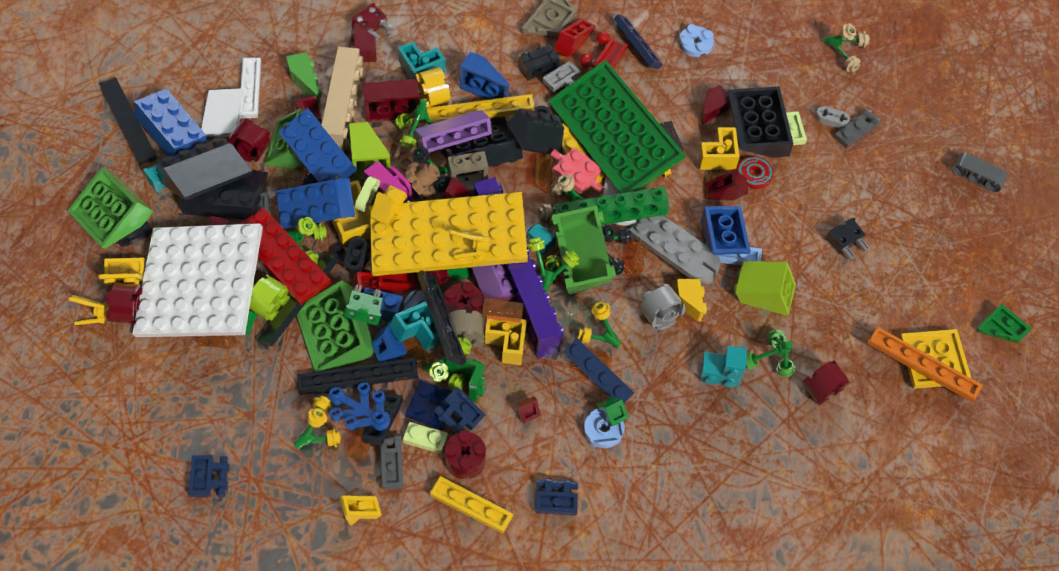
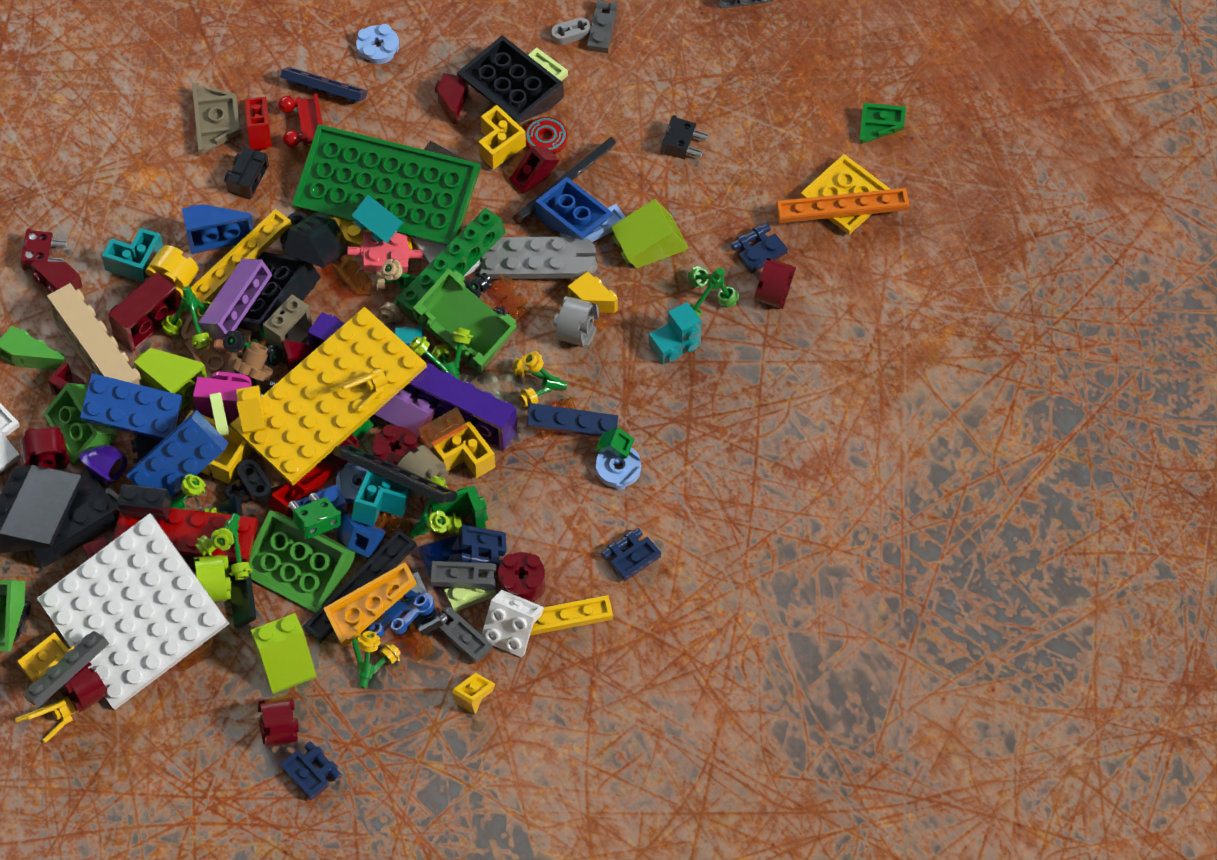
camera: 35 degrees left, 0 degrees up
dark red tile [516,396,541,423] -> none
light grey plate [543,61,581,93] -> none
none -> dark grey plate [23,631,109,708]
none -> dark purple piece [79,445,127,485]
none -> black brick [117,484,172,521]
none -> lime plant [195,513,252,580]
none -> lime slope [251,613,317,694]
none -> dark red brick [257,696,299,748]
none -> light orange wing [323,562,417,647]
none -> teal brick [351,195,404,244]
none -> dark grey plate [431,561,498,591]
none -> white bracket [482,590,544,657]
none -> black tile [512,137,616,224]
none -> dark blue plate [730,223,788,274]

